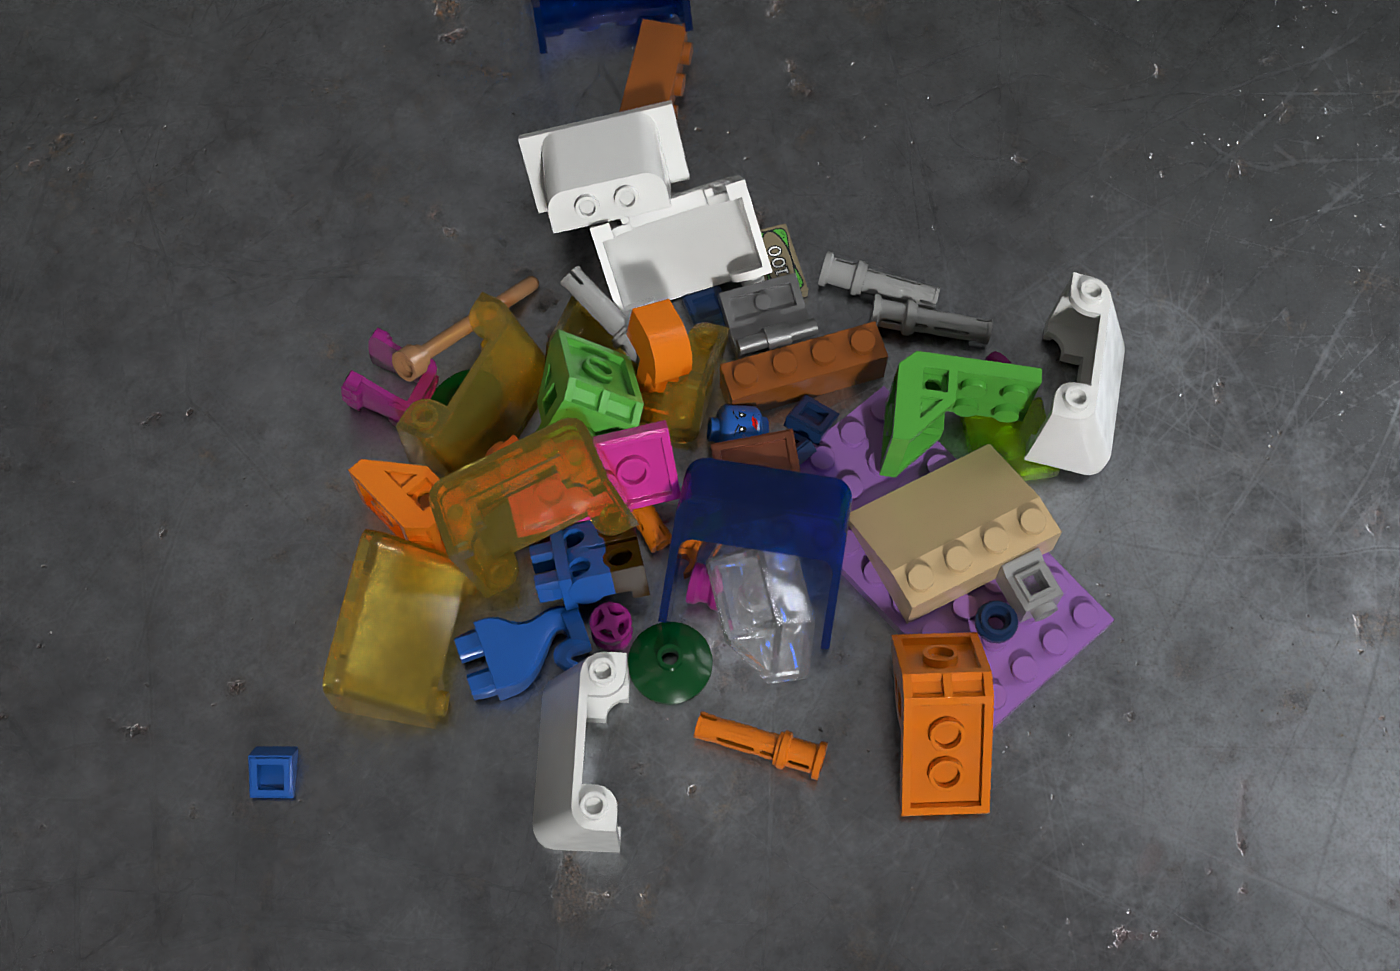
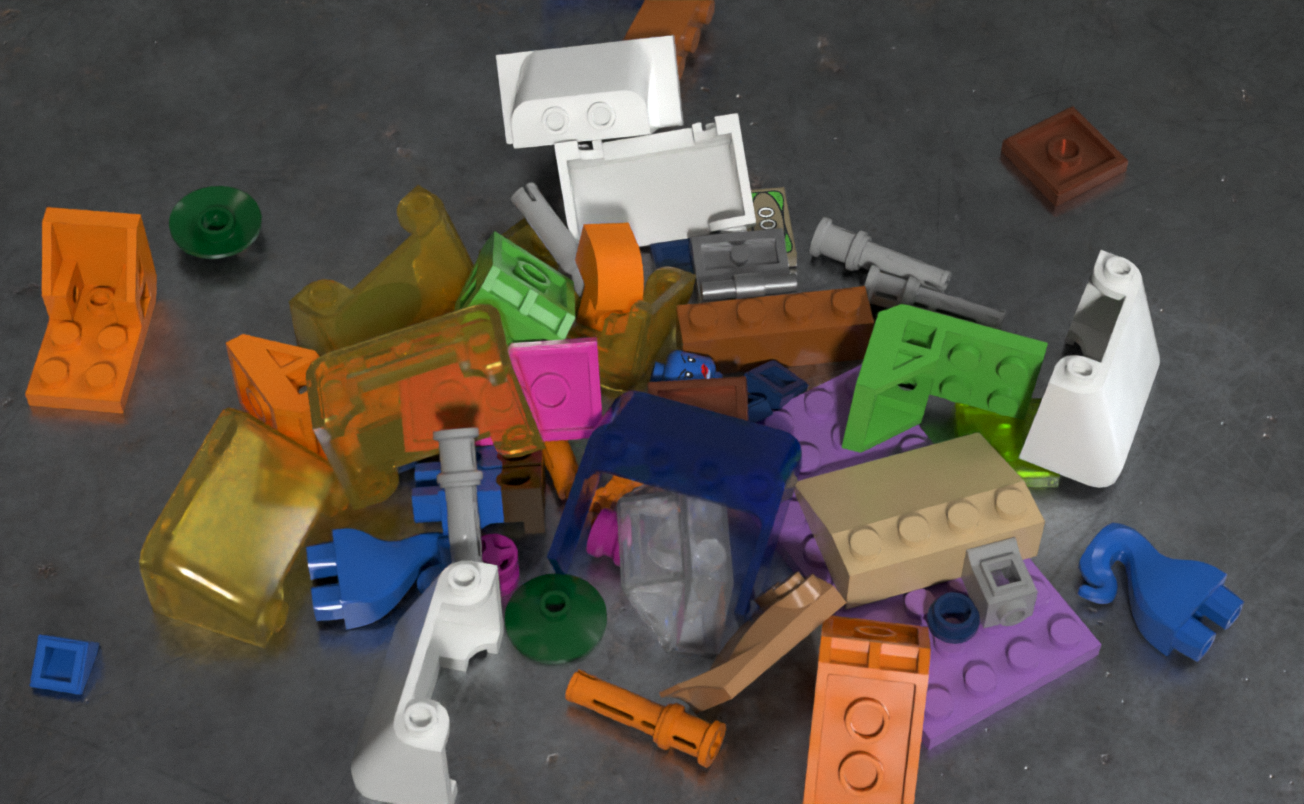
camera: 10 degrees right, 15 degrees down
magenta piece [341,328,439,430] -> none
medium nougat piece [392,276,539,382] -> none
none -> orange bracket [25,207,157,413]
none -> dark green dish [169,186,262,259]
none -> light grey pin [433,428,483,563]
none -> medium nougat slope [659,571,847,714]
none -> copper tile [1001,106,1128,207]
none -> blue hips [1078,523,1244,662]

